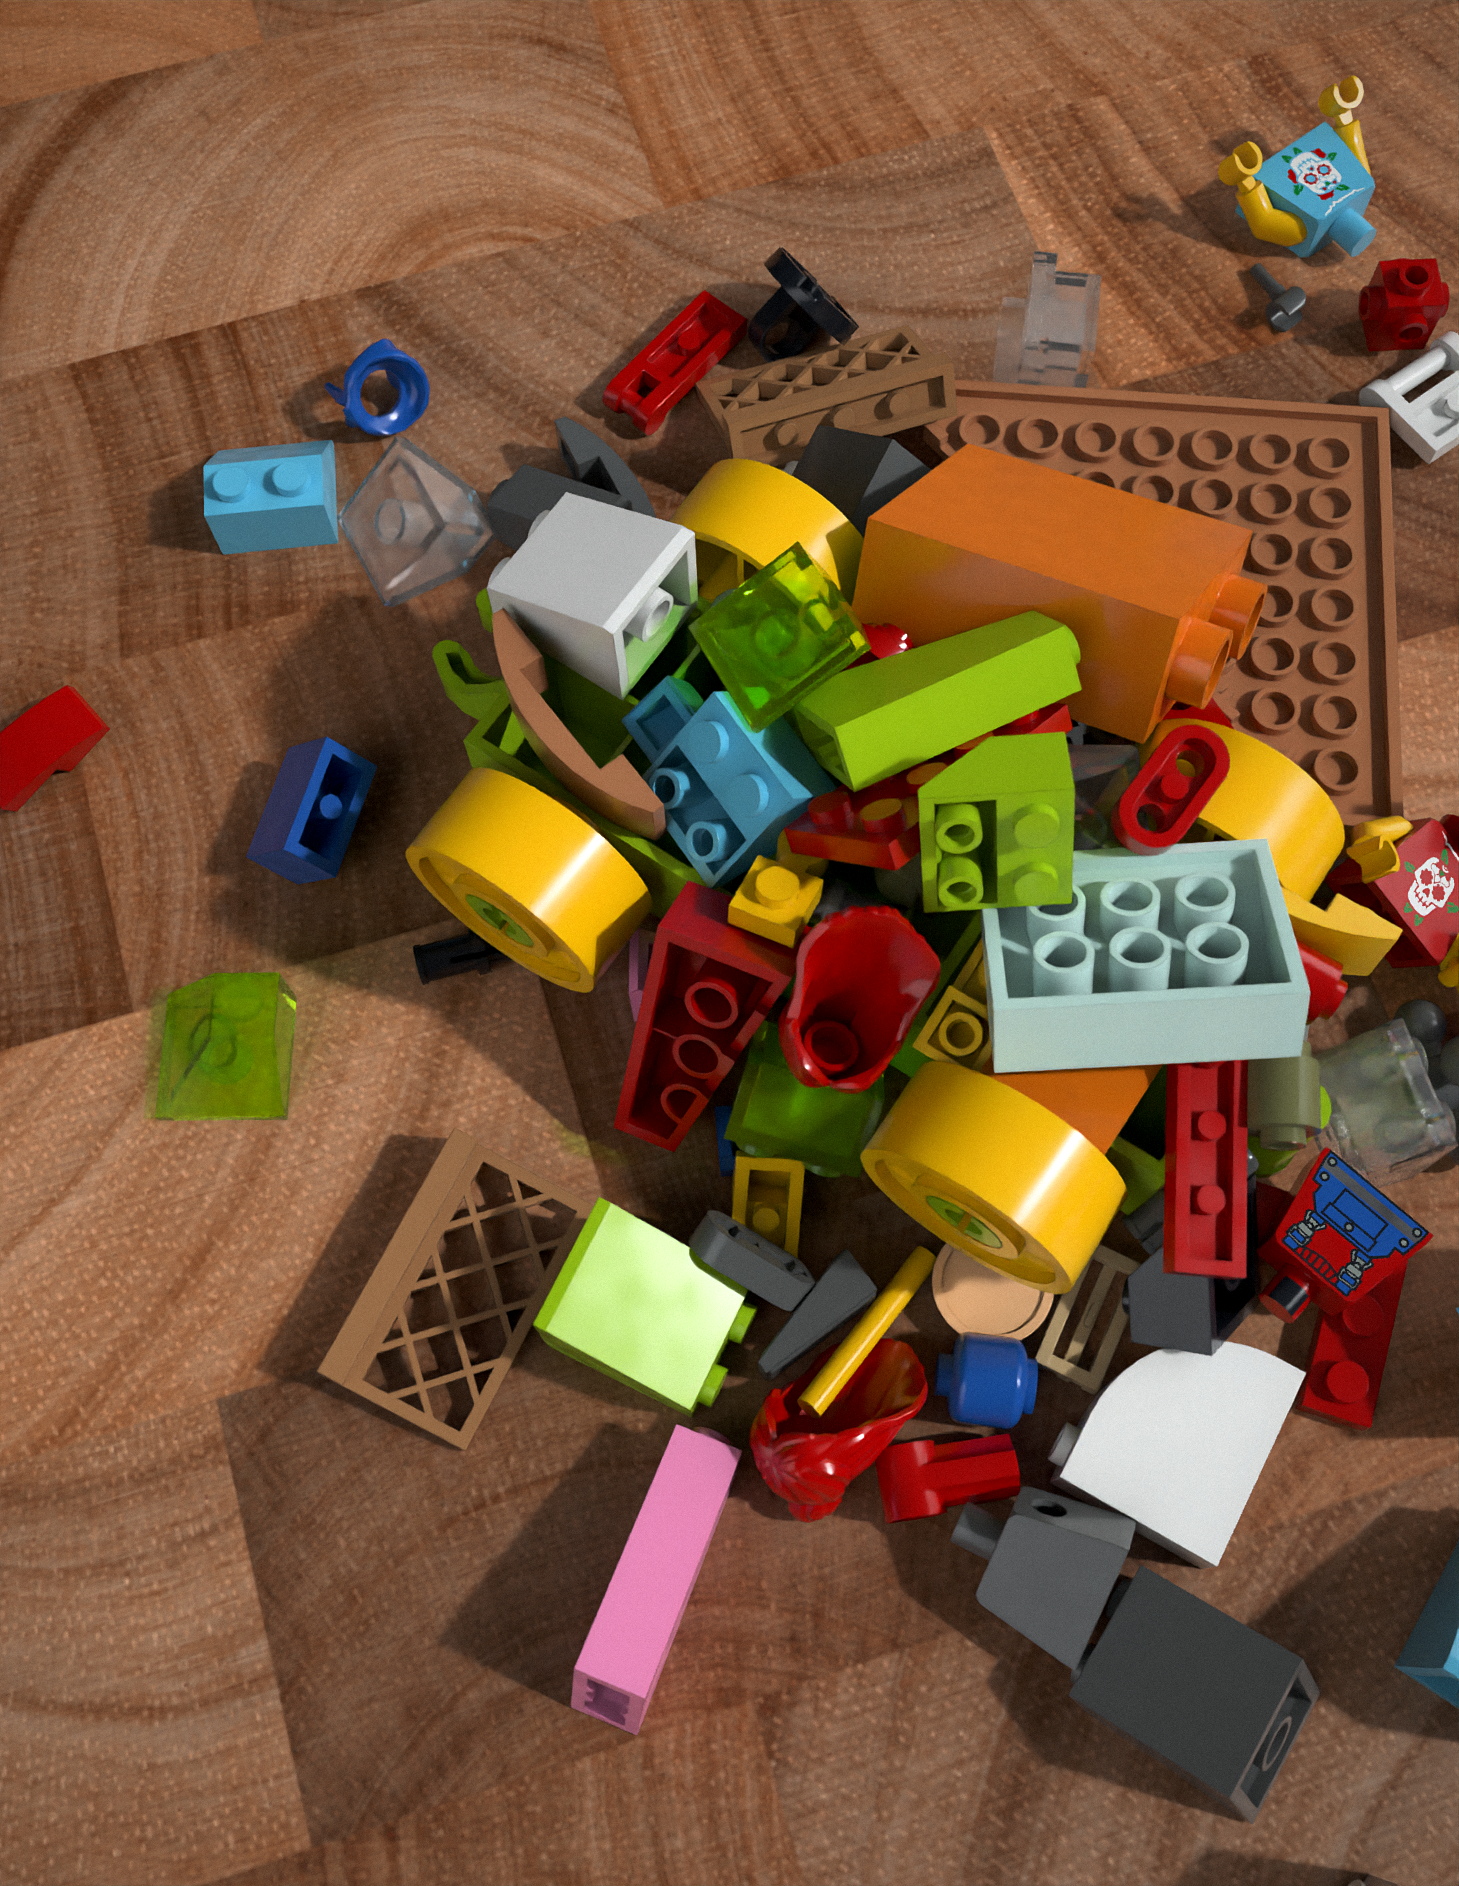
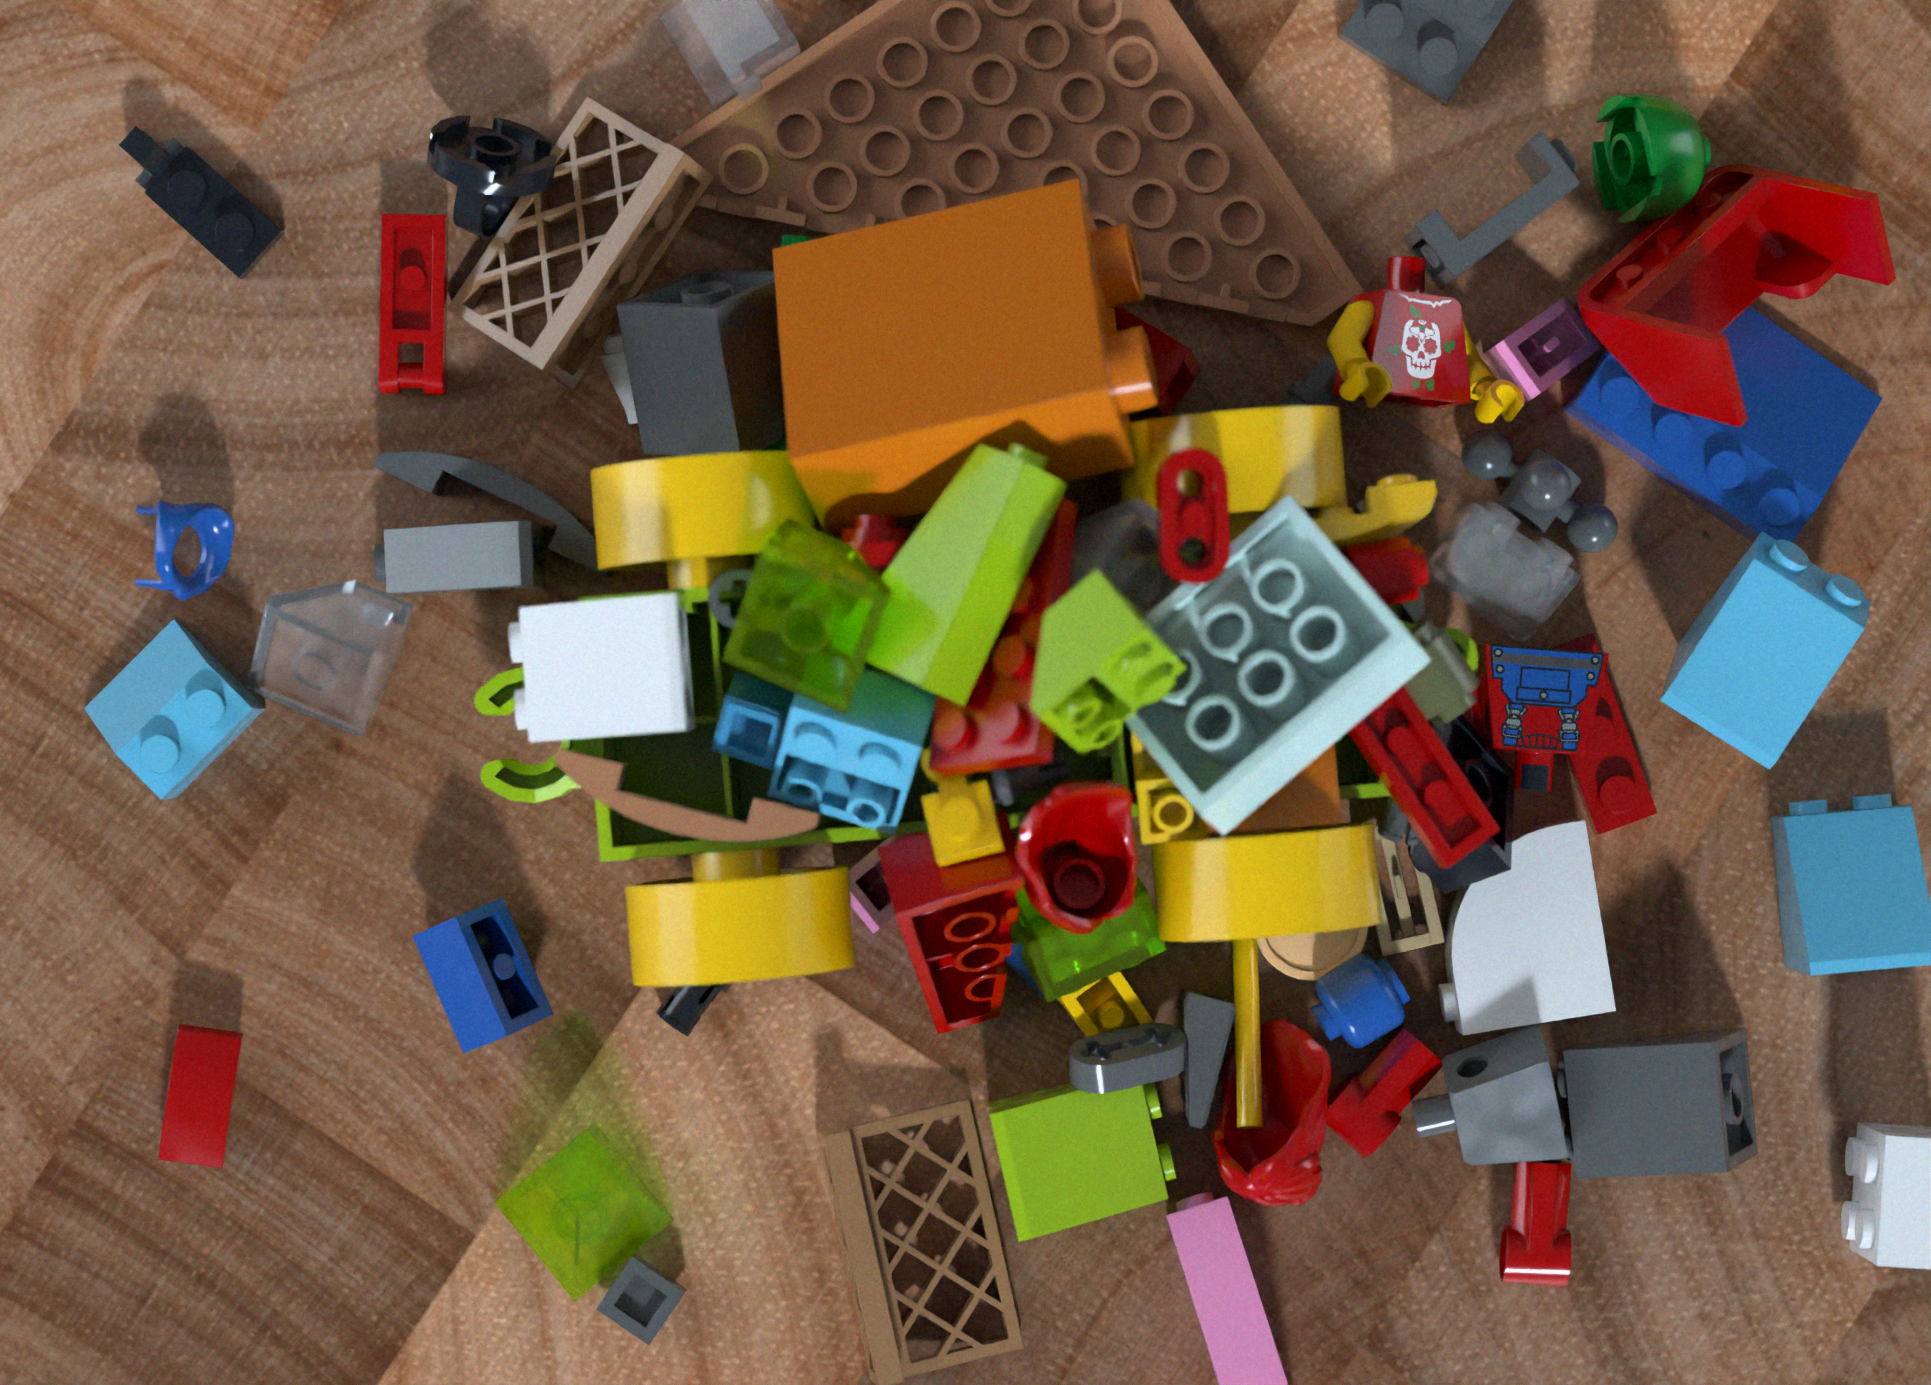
camera: 40 degrees left, 20 degrees up
none -> black hinge [119,126,285,280]
none -> dark grey plate [596,1253,687,1345]
none -> red piece [1499,1160,1572,1287]

